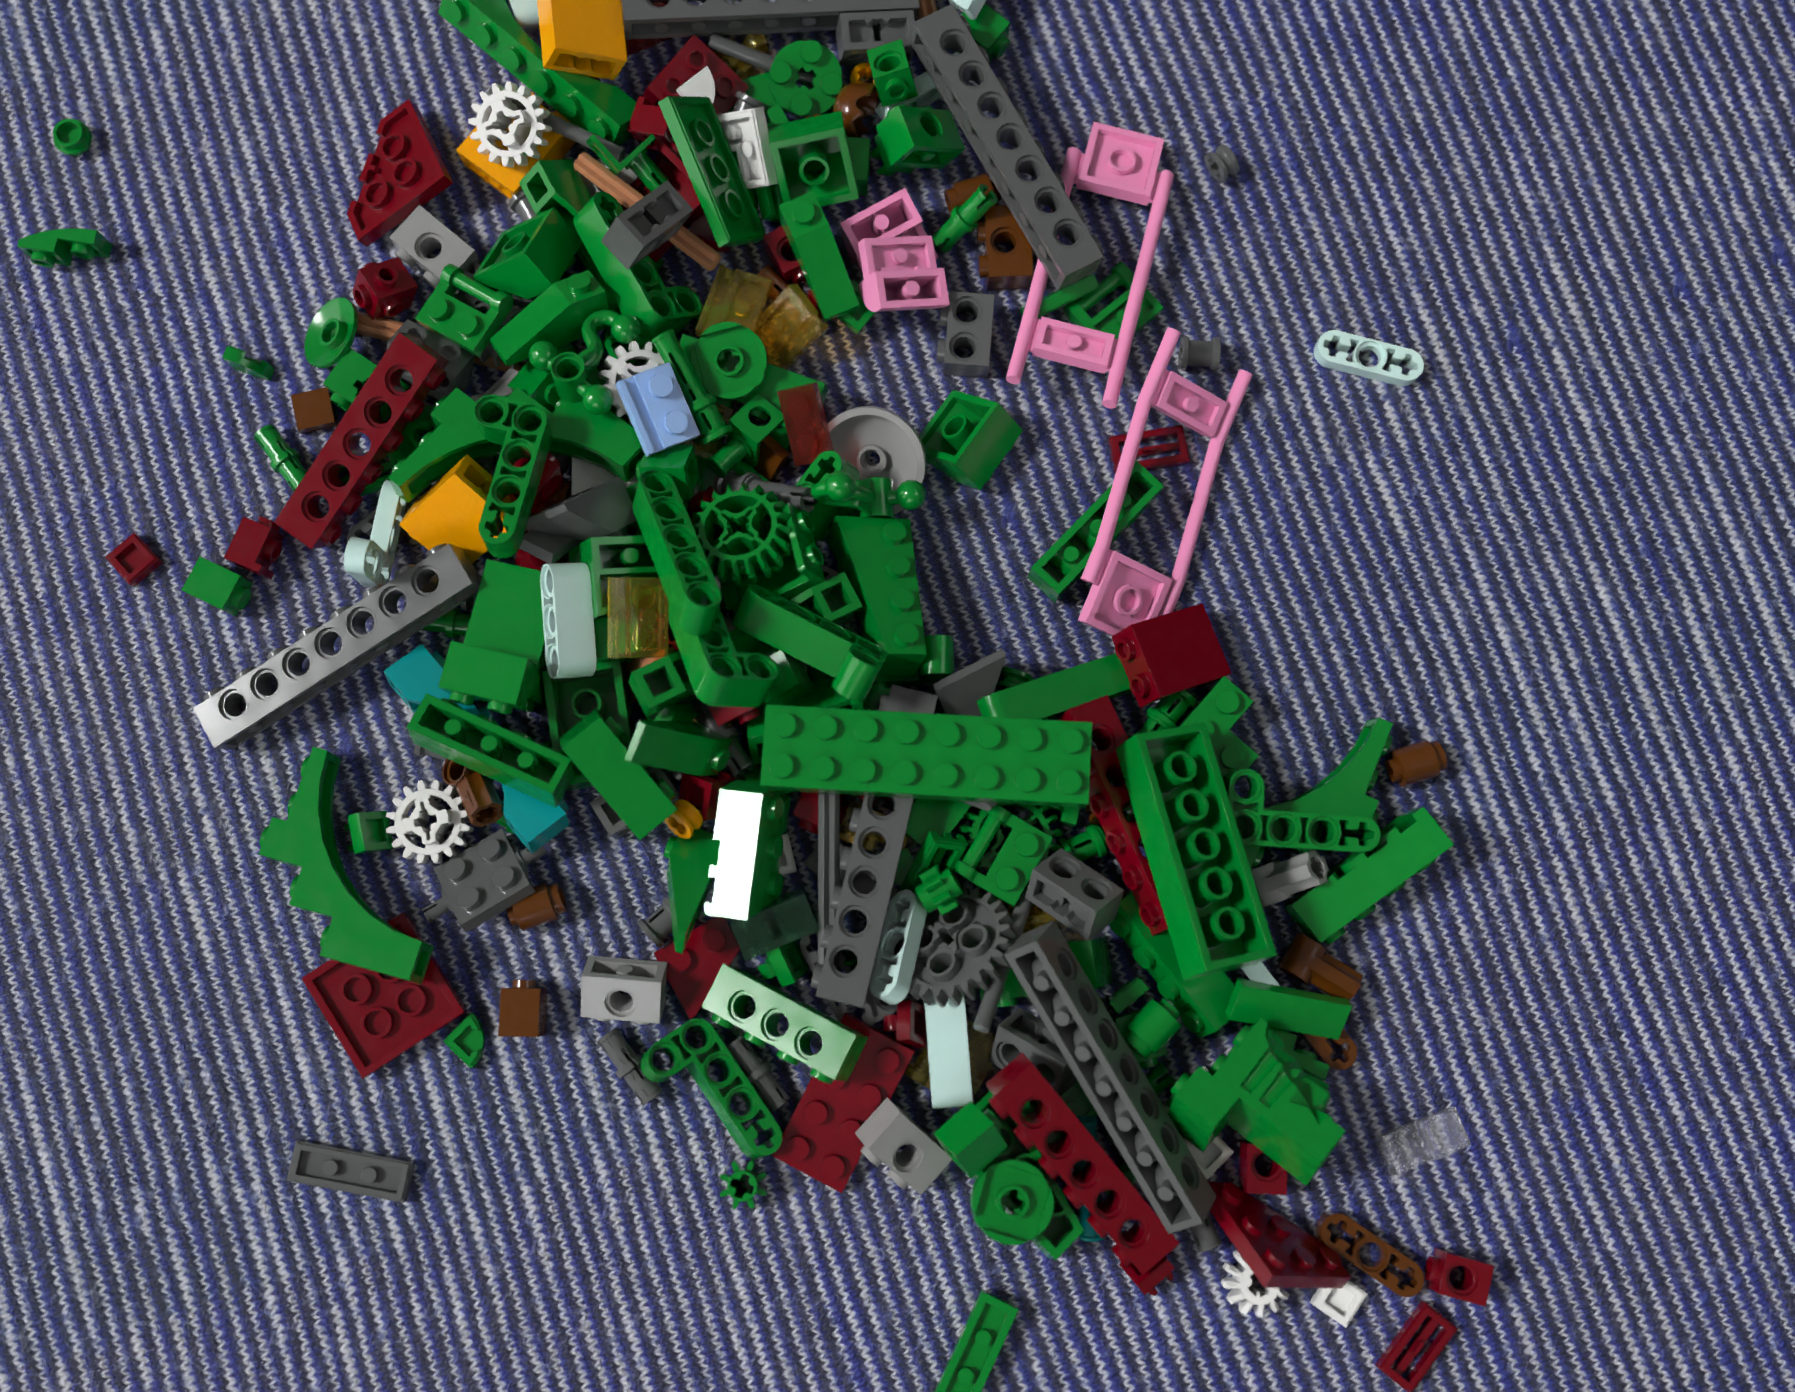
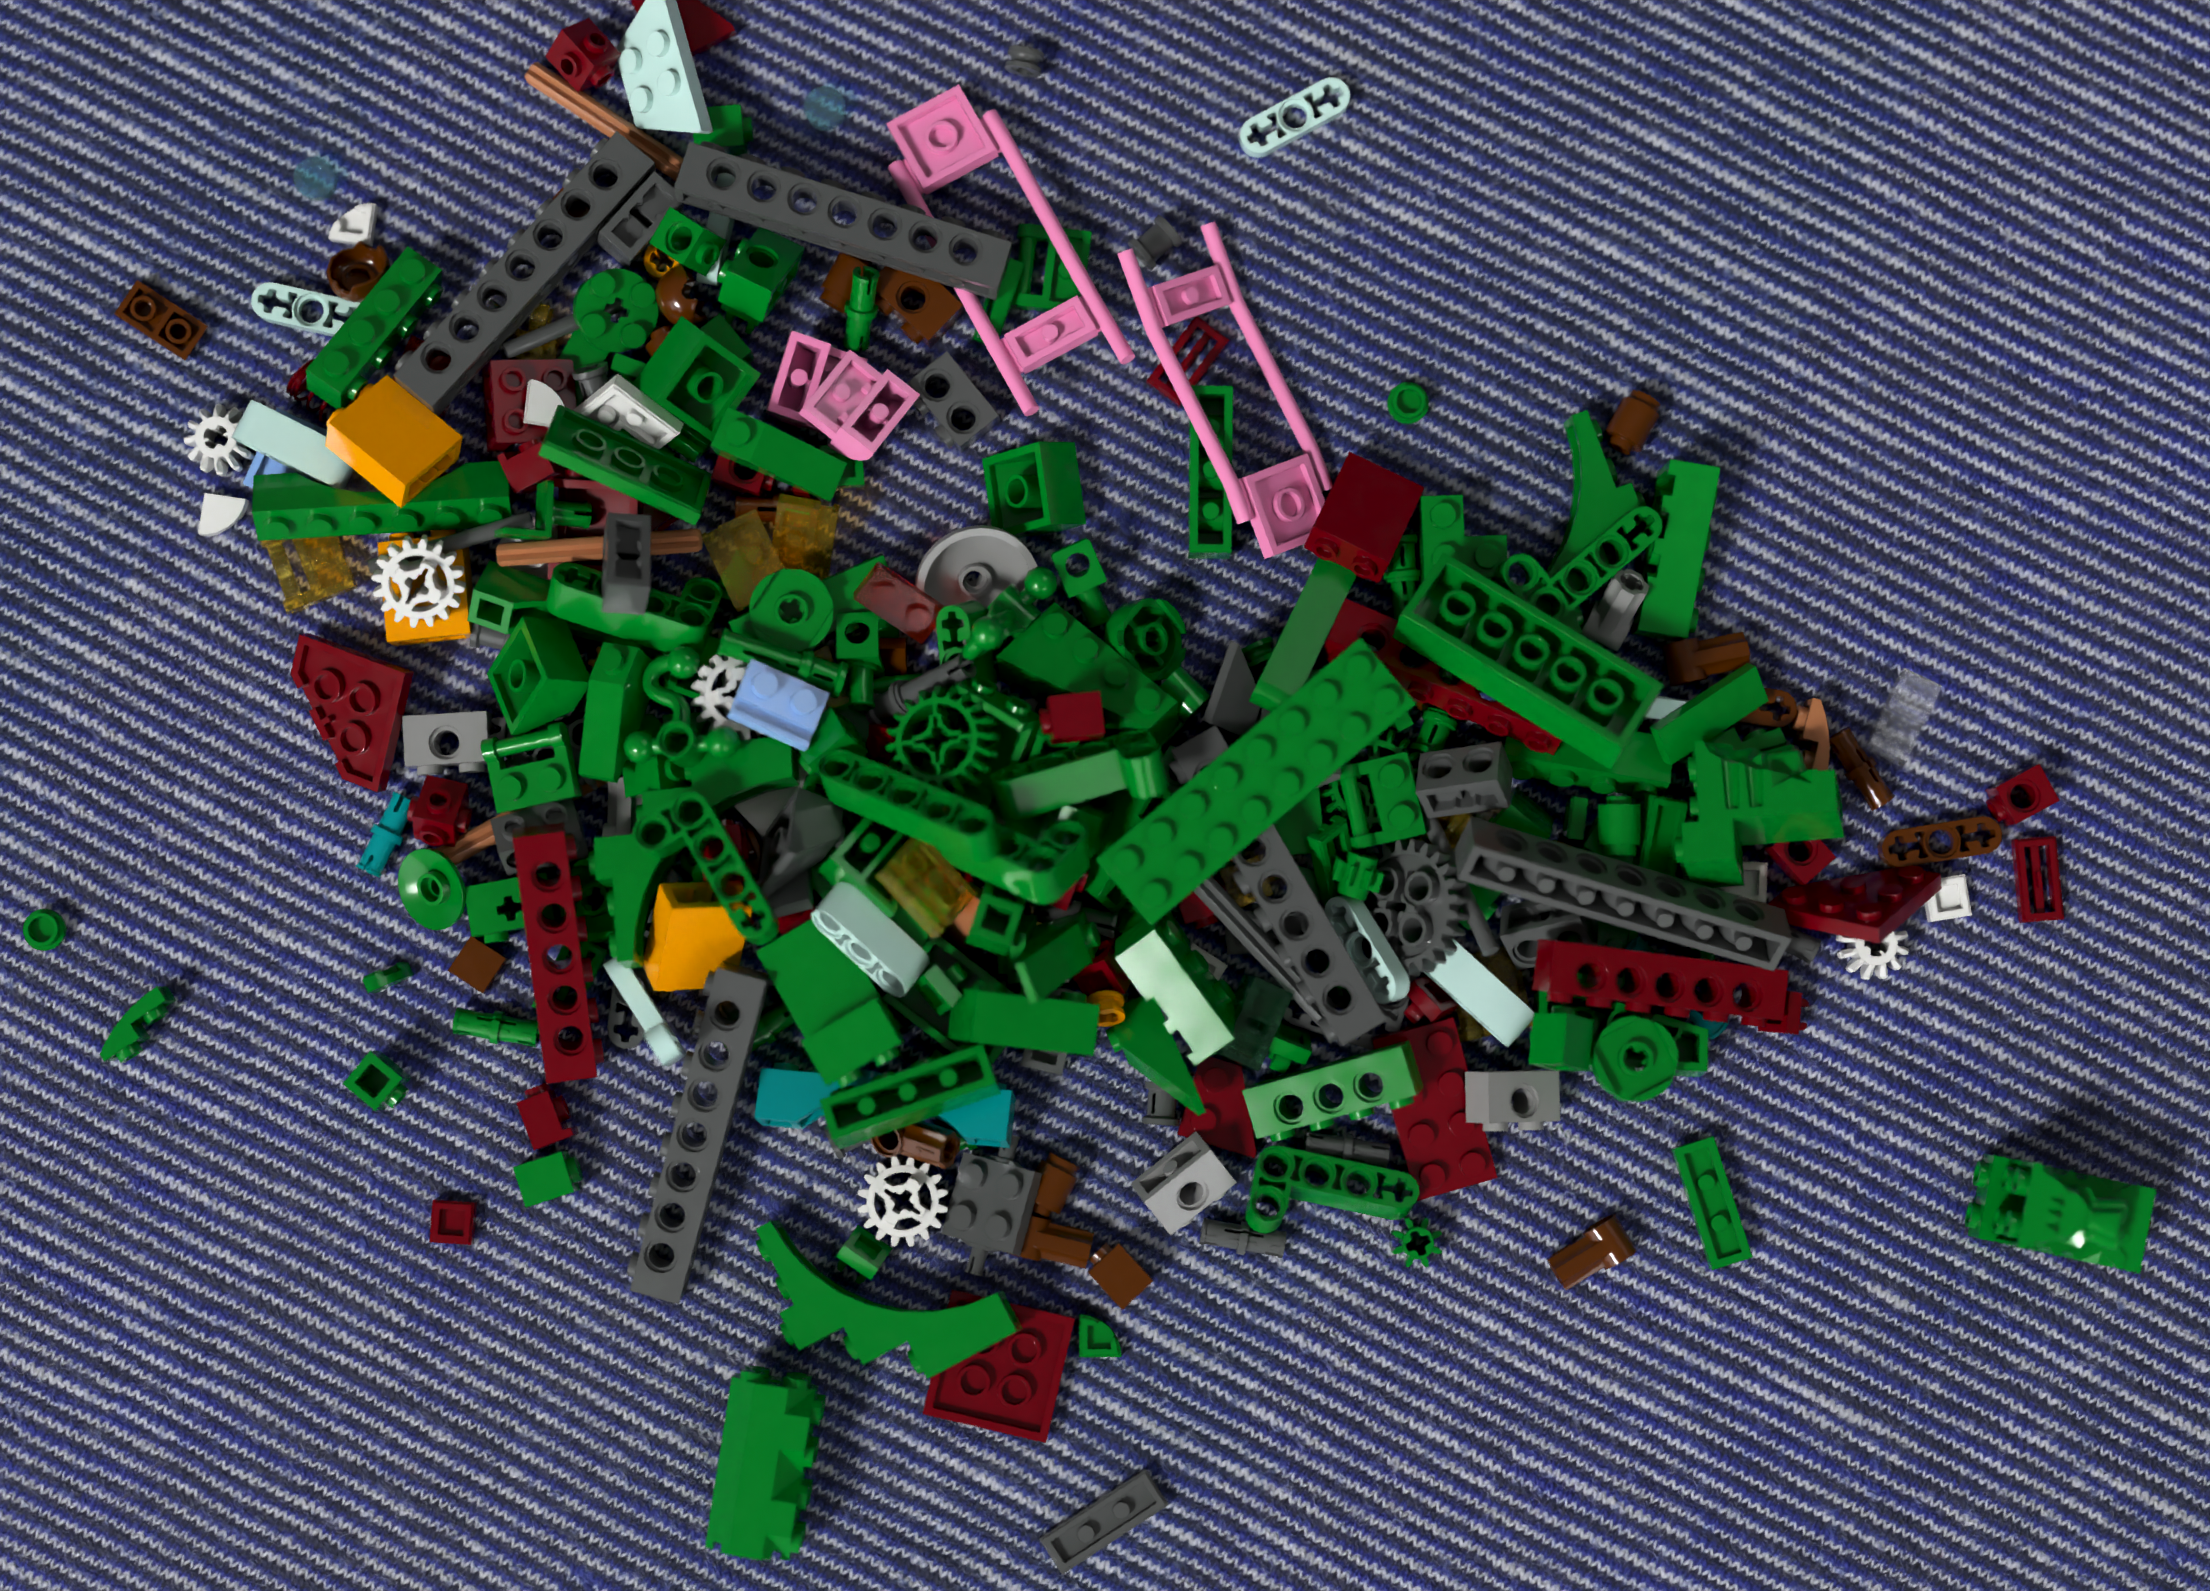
camera: 45 degrees left, 5 degrees up
none -> clear yellow plate [260,536,358,614]
none -> green brick [343,1050,412,1111]
none -> teal pin [356,791,411,878]
none -> green brick [705,1365,826,1560]
none -> clear light blue tile [804,86,846,131]
none -> green tile [913,963,968,1016]
none -> reddish brown piece [1008,1214,1094,1269]
none -> dark red brick [1039,691,1105,745]
none -> green bracket [1051,538,1112,628]
none -> green cylinder [1103,598,1186,681]
none -> green plate [1387,382,1429,424]
none -> reddish brown piece [1546,1214,1637,1290]
none -> green tile [1633,794,1689,877]
none -> nougat slope [1792,698,1830,771]
none -> reddish brown pin [1829,726,1895,811]

